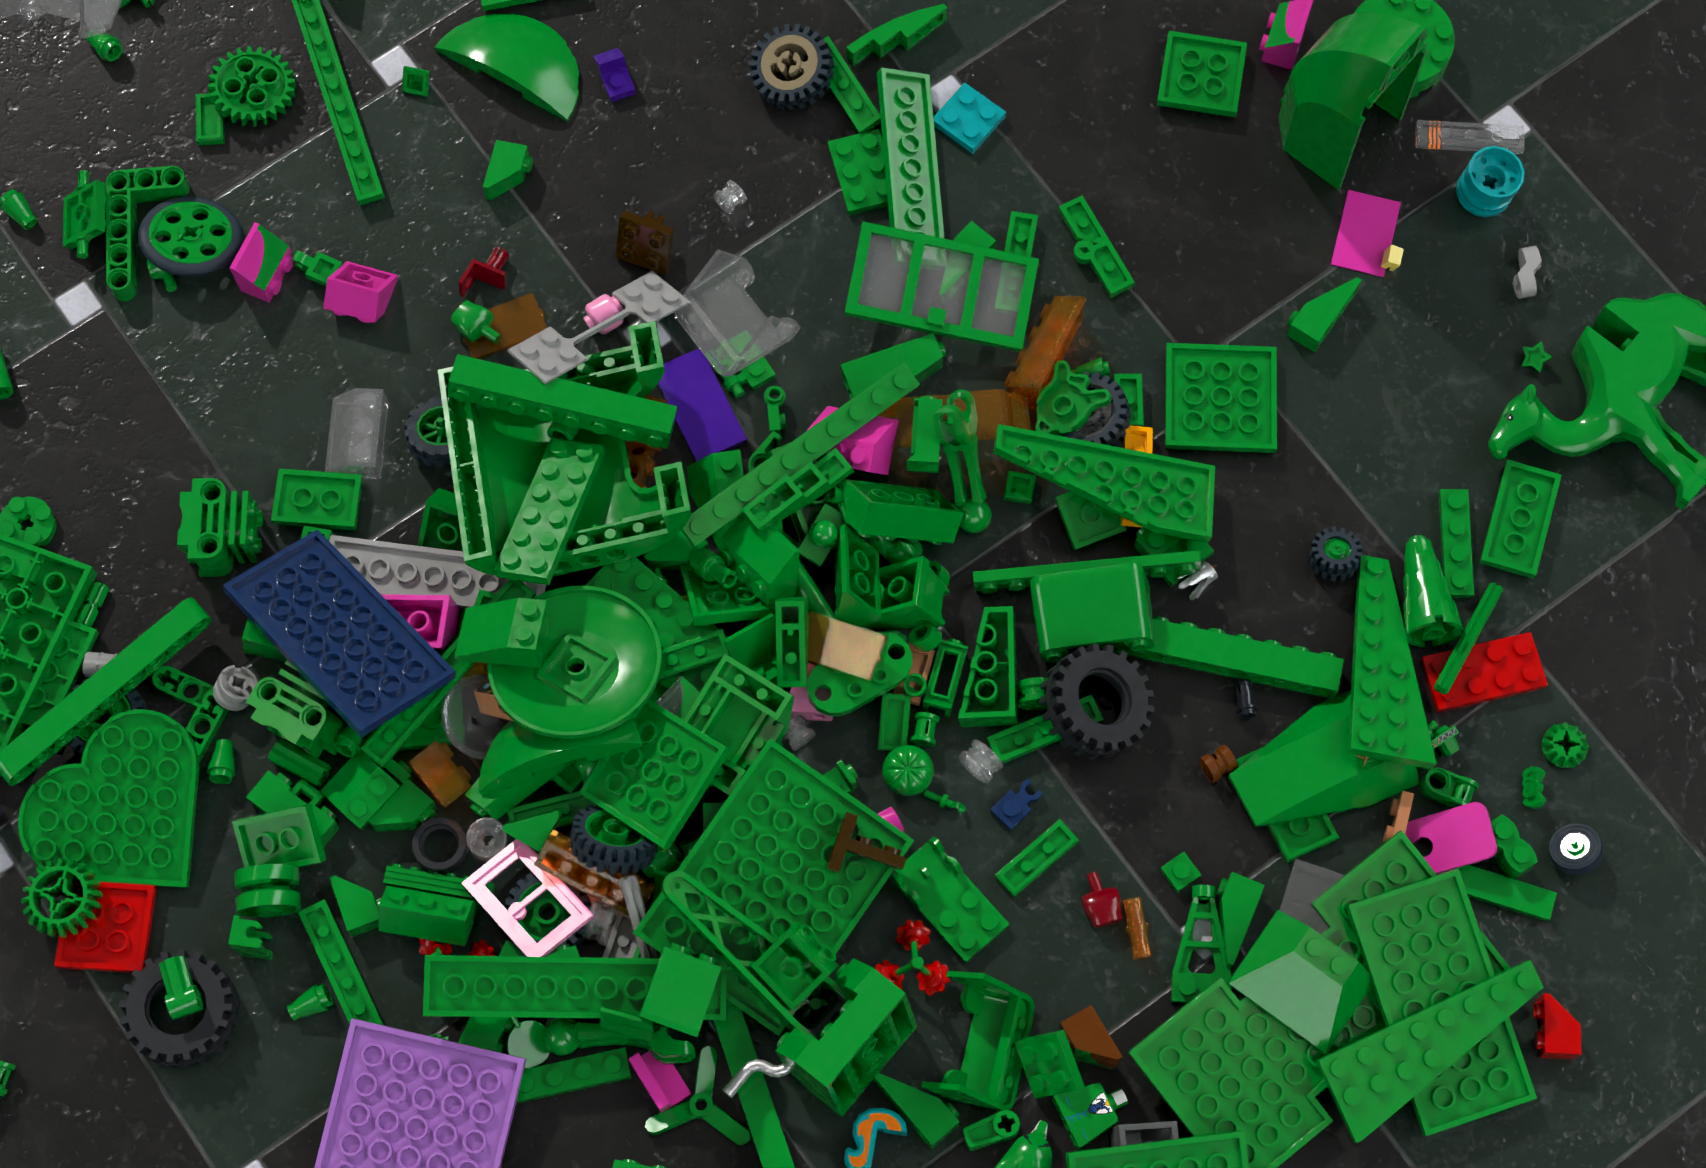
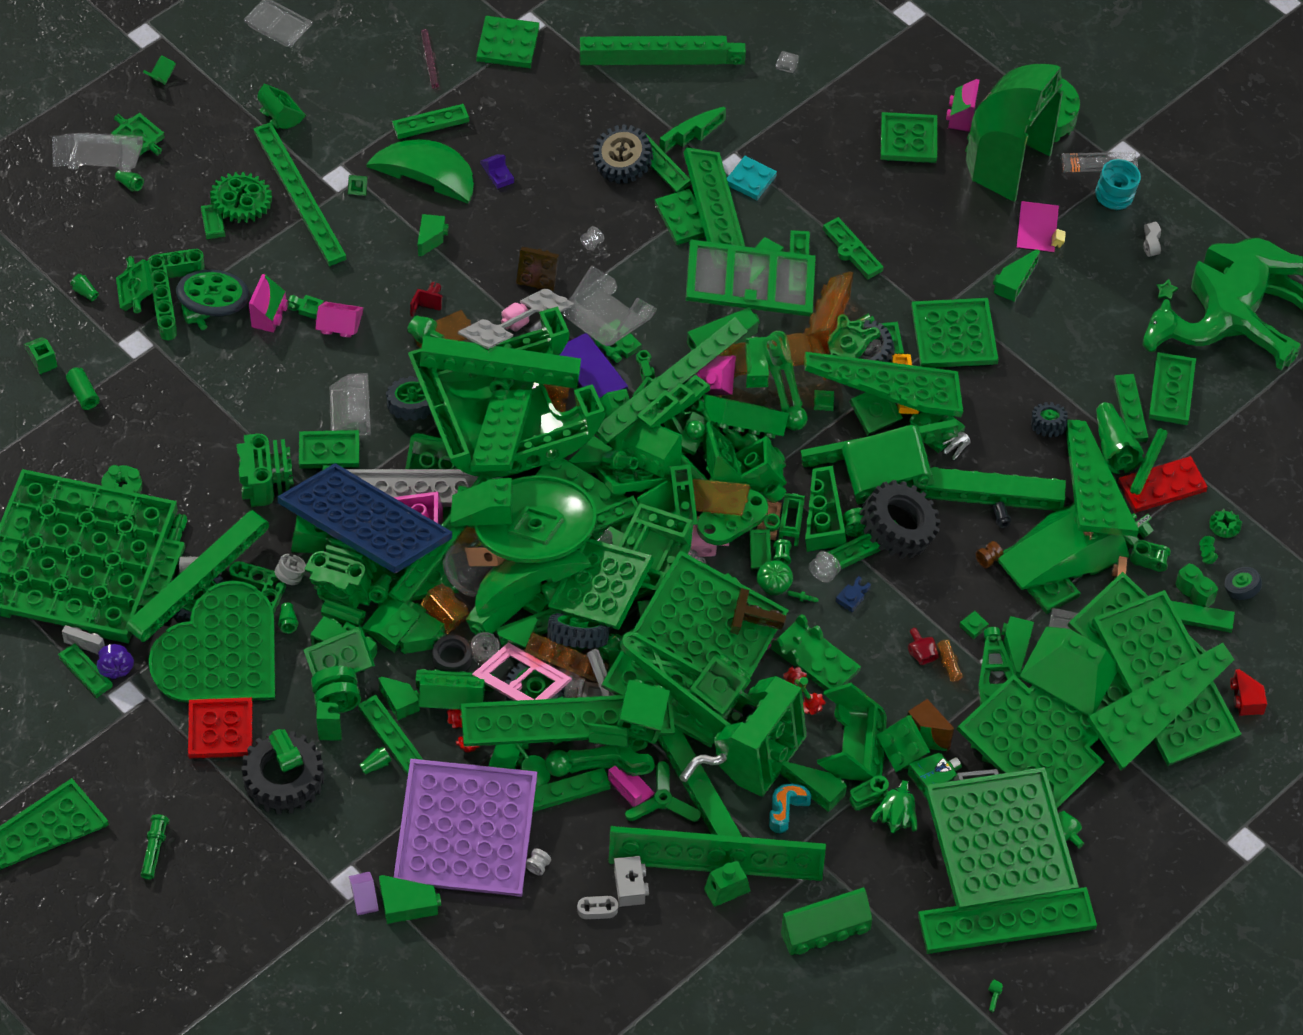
camera: 10 degrees left, 15 degrees down
green gear [21,858,103,938] -> none
green tile [995,819,1079,898] -> none
dark pink piece [1405,802,1497,874] -> none

